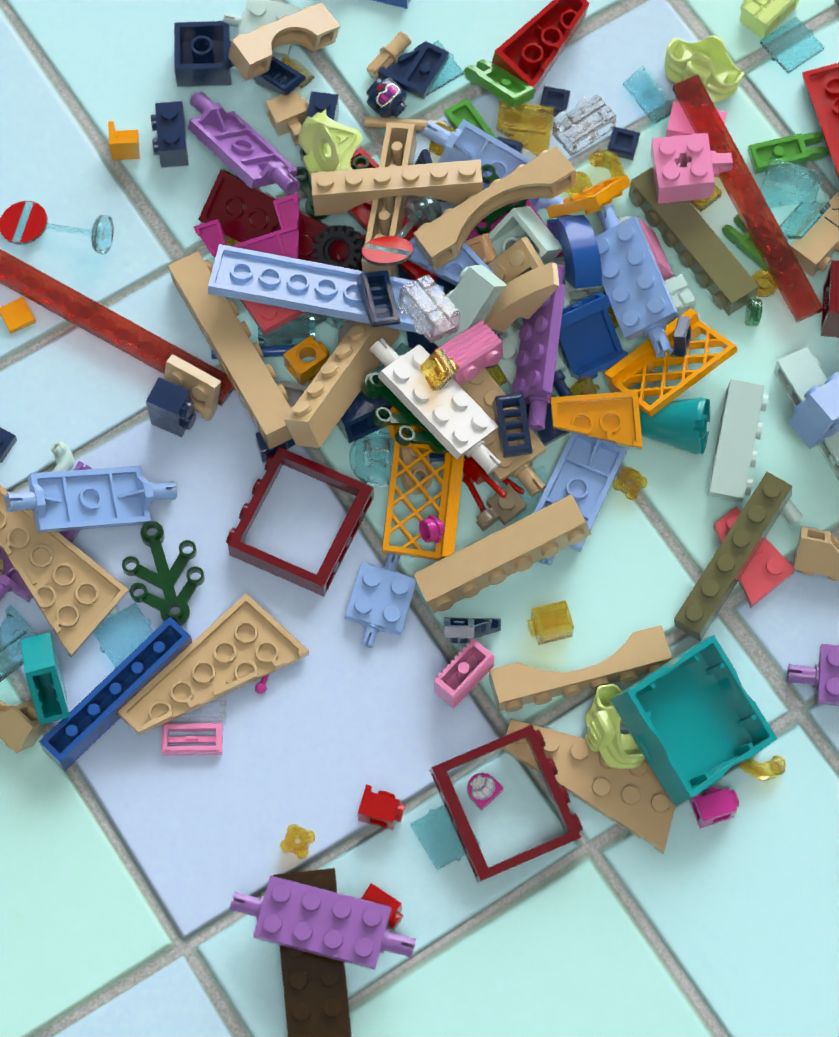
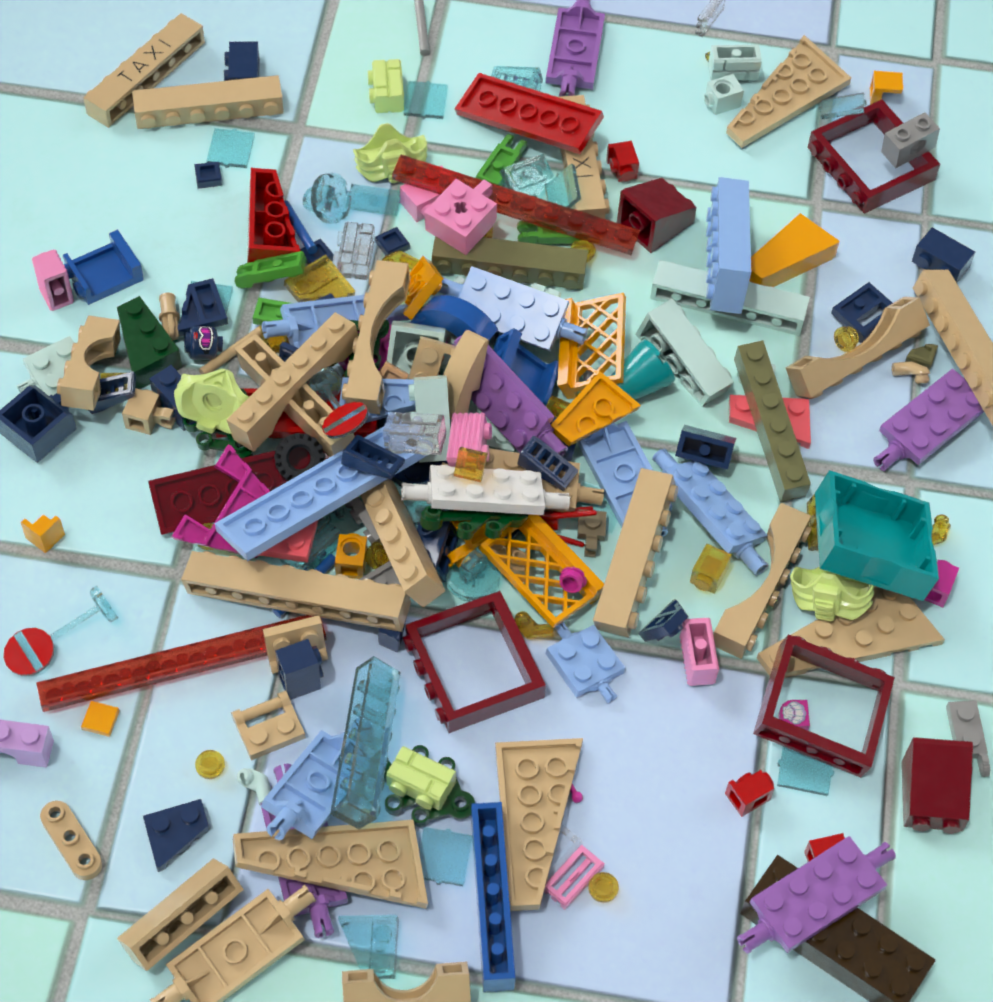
camera: 50 degrees left, 10 degrees down
teal brick [21,632,70,725] -> none
dark blue brick [151,101,189,168] -> none
medium lavender plate [188,91,300,195] -> none
clear yellow plate [280,824,315,859] -> none
clear yellow plate [613,467,647,500] -> none
tile [673,316,691,357] -> none
clear green tile [745,298,763,327] -> none
none -> dark green wedge [117,296,182,389]
none -> clear yellow plate [195,750,225,779]
none -> tan plate [231,691,306,760]
none -> blue bar [284,200,317,254]
none -> clear light blue tile [302,172,351,224]
none -> clear light blue brick [330,656,401,829]
none -> yellowish green brick [386,746,456,810]
none -> light orange plate [447,544,475,568]
none -> clear yellow arm [514,611,554,639]
none -> clear yellow plate [588,872,619,903]
none -> light blue plate [652,448,769,576]
none -> dark blue brick [675,425,736,470]
none -> dark red slope [901,737,973,834]
none -> light grey hinge [946,700,991,777]

